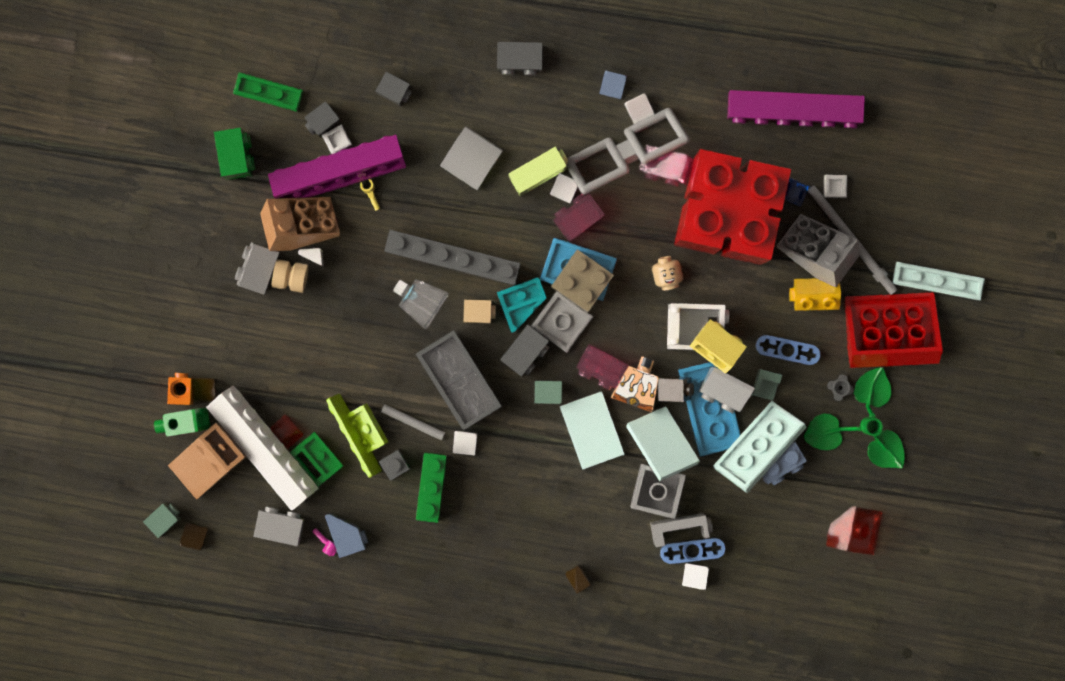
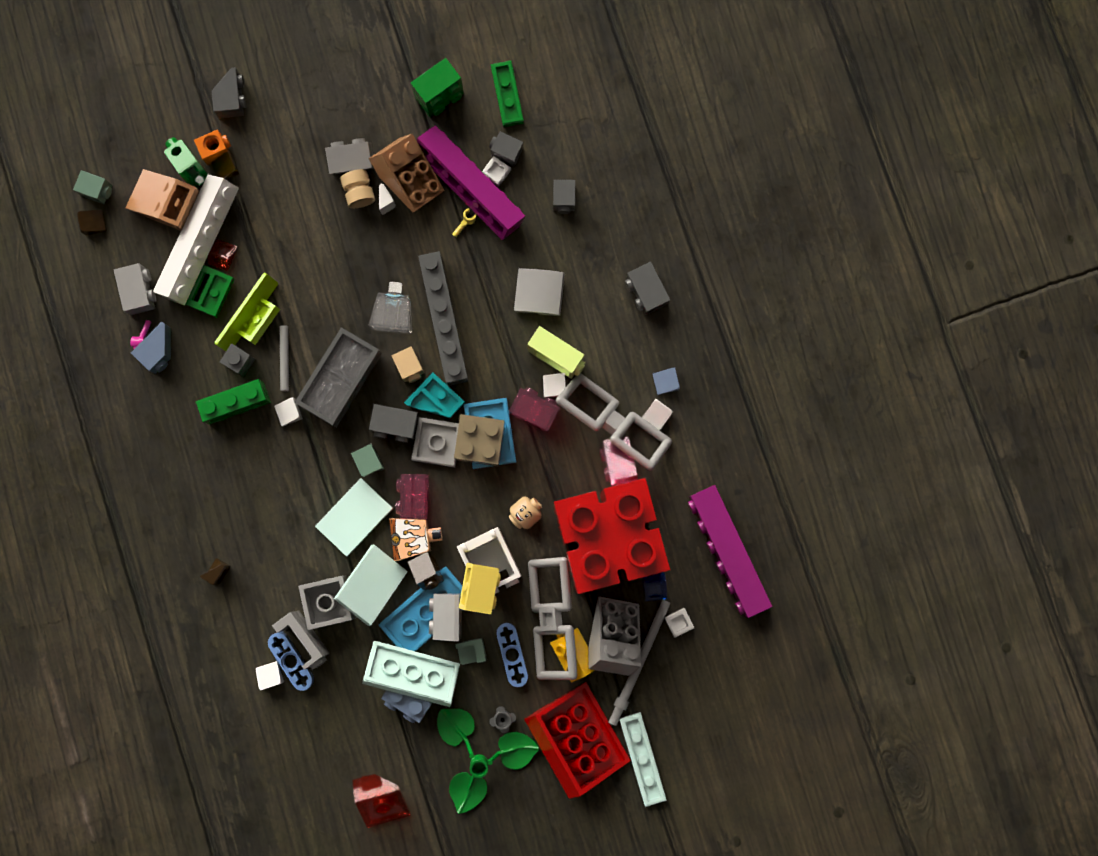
camera: 60 degrees right, 5 degrees down
none -> dark grey slope [212,67,247,119]
none -> light grey bar [528,557,577,680]

